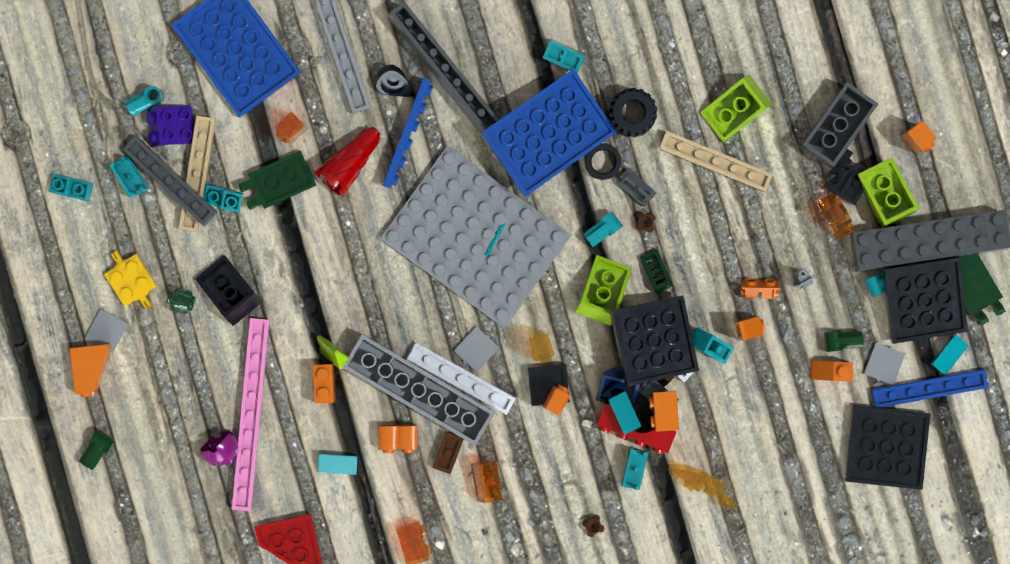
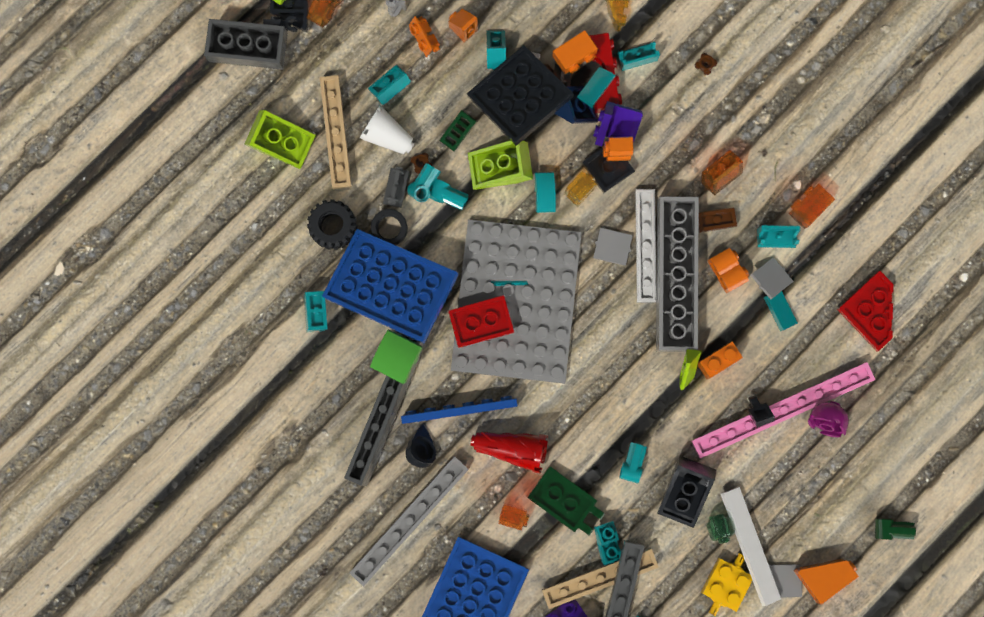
camera: 110 degrees left, 5 degrees down
none -> white cone [360,106,414,154]
none -> teal slope [368,65,411,105]
none -> bright green slope [370,330,423,384]
none -> teal piece [407,163,441,202]
none -> red plate [448,295,514,348]
none -> teal slope [534,172,556,213]
none -> dark purple bracket [593,101,643,146]
none -> teal piece [619,442,647,484]
none -> white tile [721,487,781,606]
none -> black plate [748,395,775,427]
none -> light grey piece [751,257,794,300]
none -> teal hinge [757,225,800,248]

